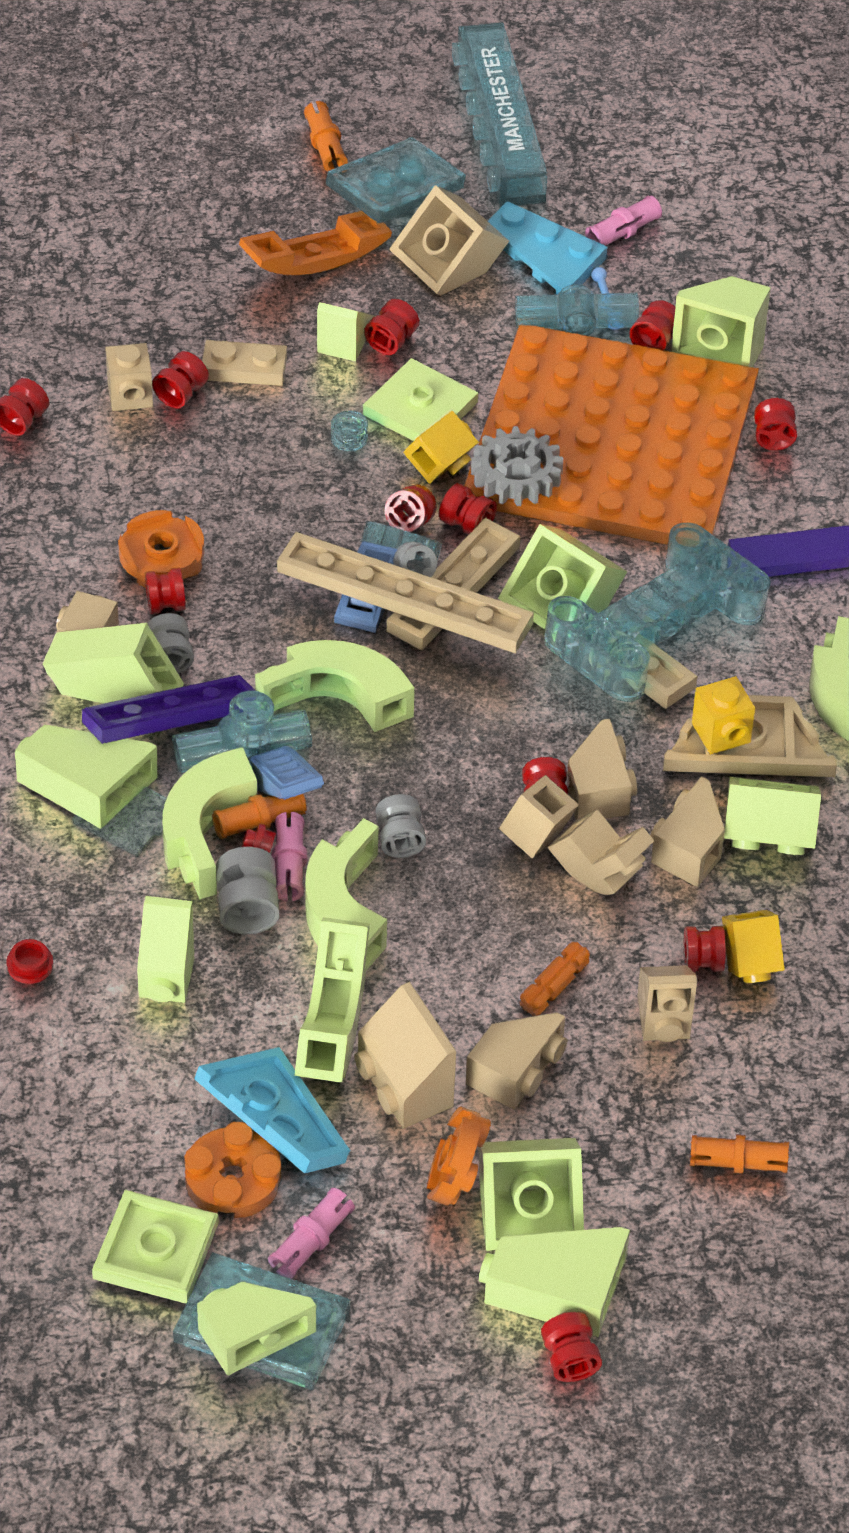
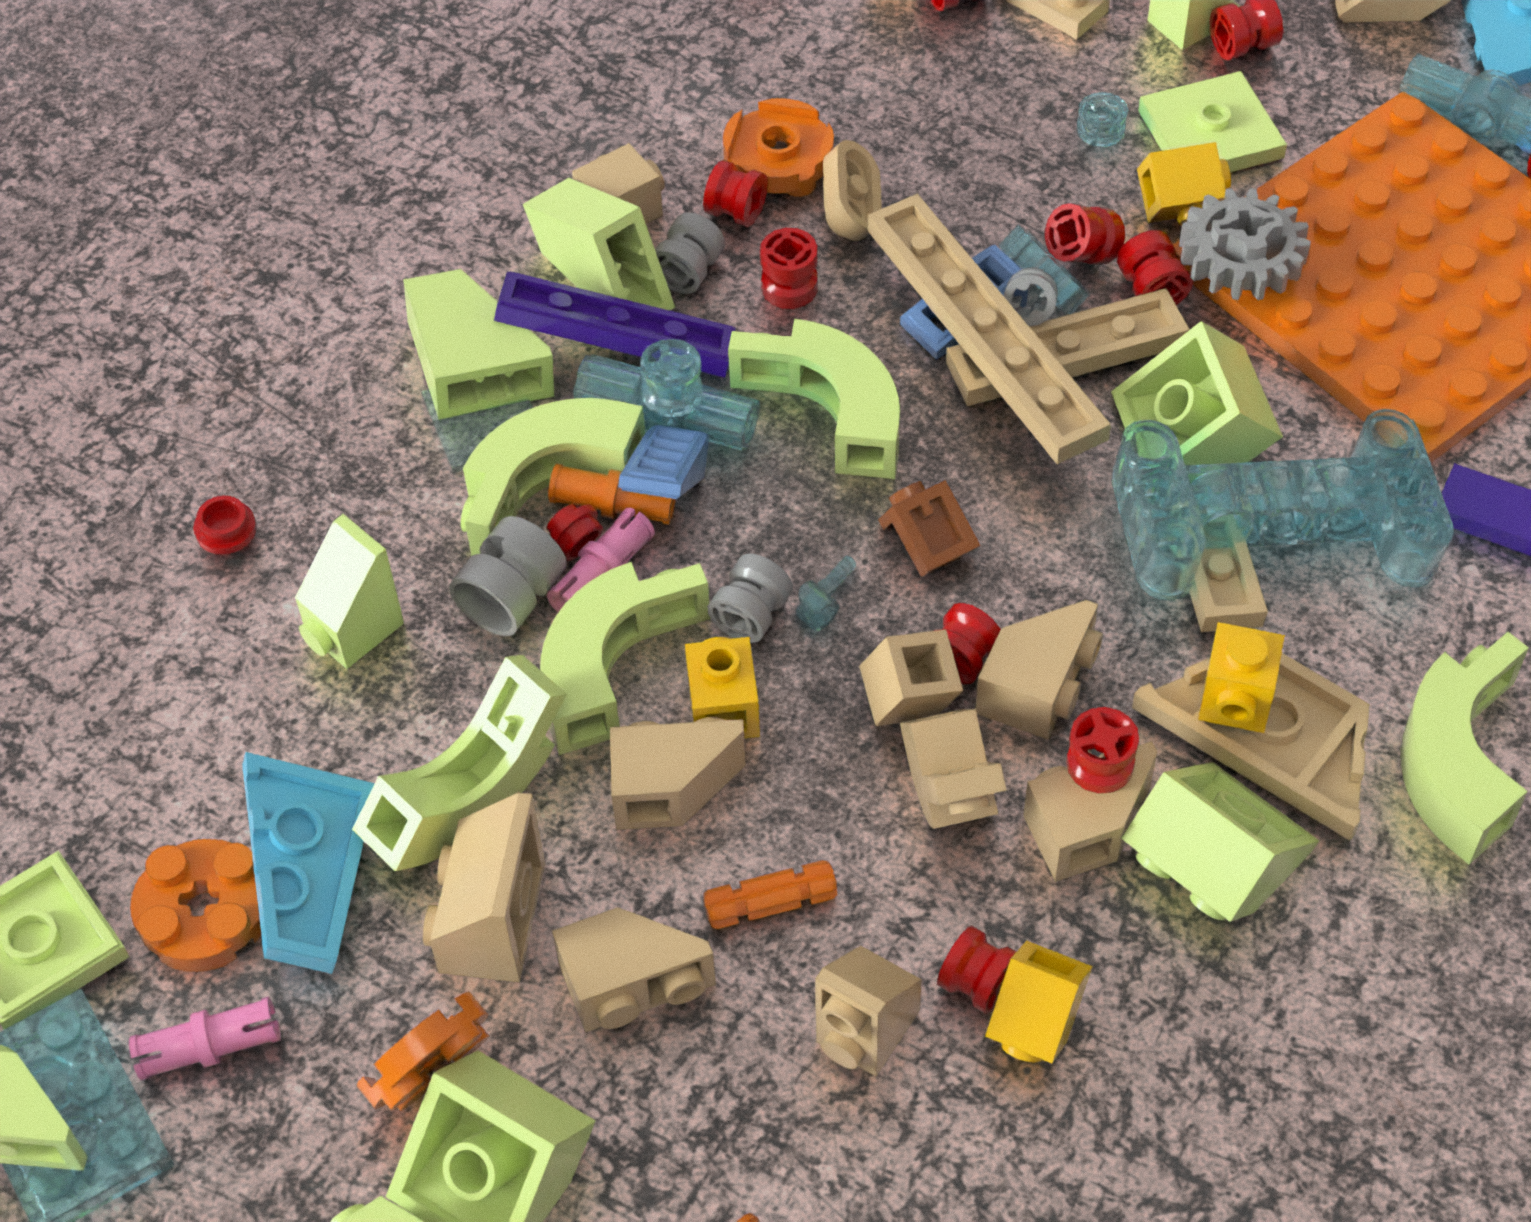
camera: 40 degrees right, 5 degrees up
none -> tan slope [610,717,746,830]
none -> yellow brick [685,637,760,739]
none -> red wheel [760,227,818,309]
none -> clear light blue hand [796,556,856,631]
none -> tan plate [823,140,882,241]
none -> dark orange bracket [878,480,981,577]
none -> red wheel [1066,707,1140,794]

